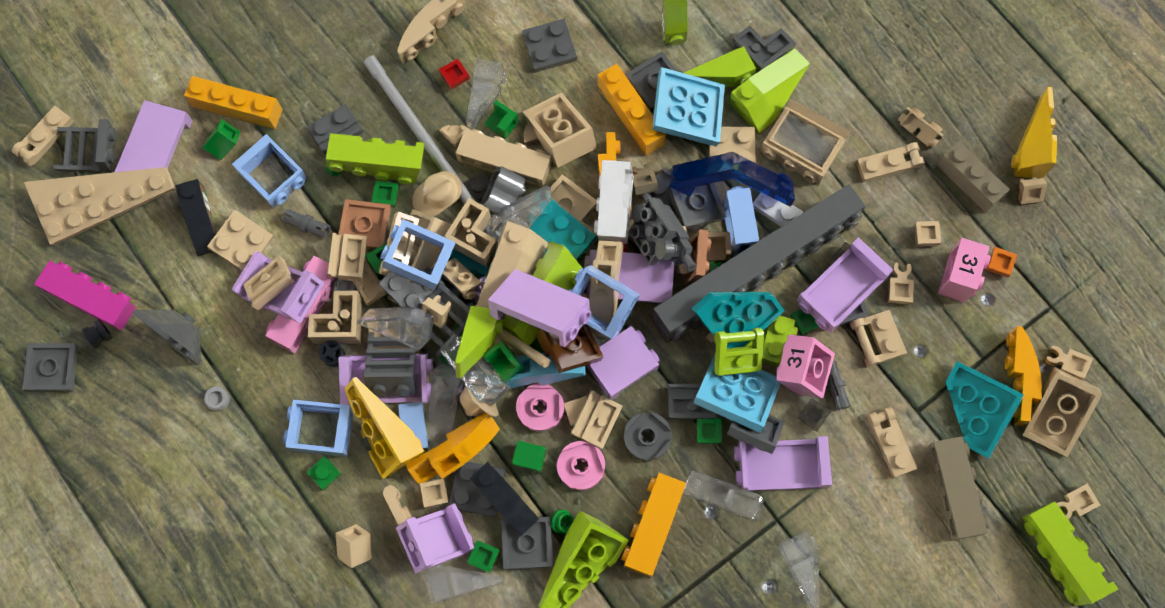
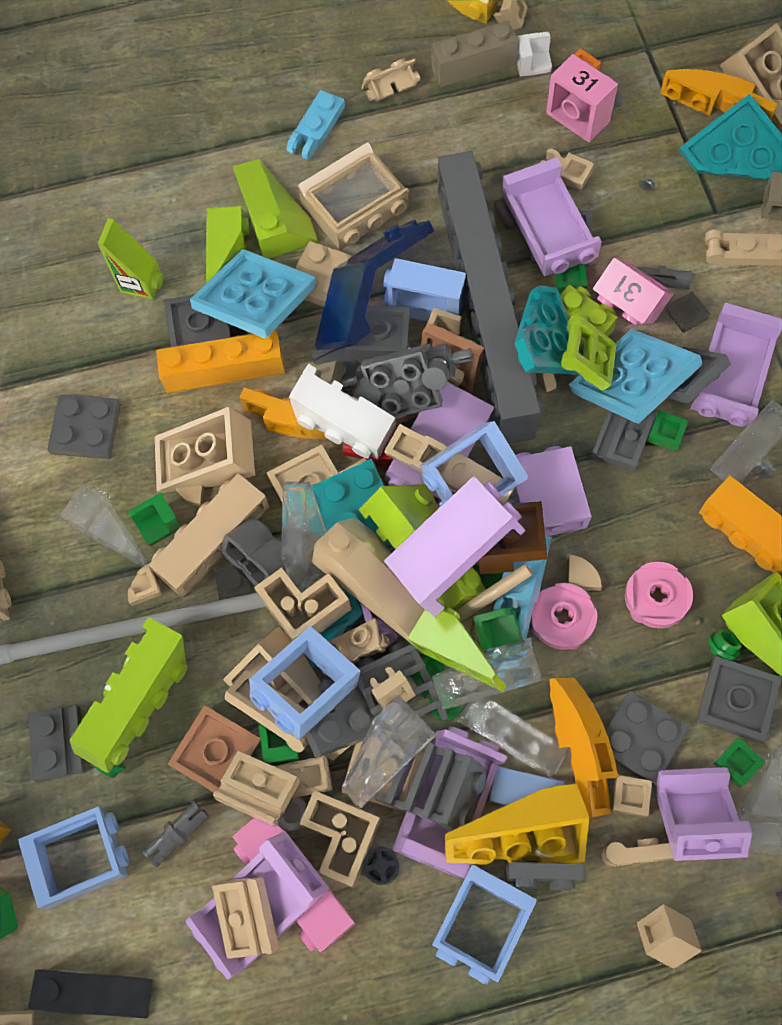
camera: 65 degrees left, 5 degrees down
tan plate [207,209,274,271] -> none
green plate [307,456,342,491] -> none
green plate [372,181,399,208] -> none
tan piece [412,171,462,217] -> none
red plate [439,58,470,90] -> none
tan piece [460,377,498,417] -> none
black slope [469,462,539,536] -> none
green panel [512,440,547,474] -> none
tan plate [570,390,623,449] -> none
dark grey plate [623,413,672,462] -> none
dark grey plate [733,26,796,71] -> none
white plate [753,187,803,227] -> none
tan plate [850,310,907,367] -> none
tan plate [856,142,925,183] -> none
tan plate [914,221,941,247] -> none
tan plate [1045,346,1093,381] -> none
none -> medium azure hinge [286,90,345,160]
none -> dark grey plate [505,862,584,891]
none -> white panel [517,32,552,77]

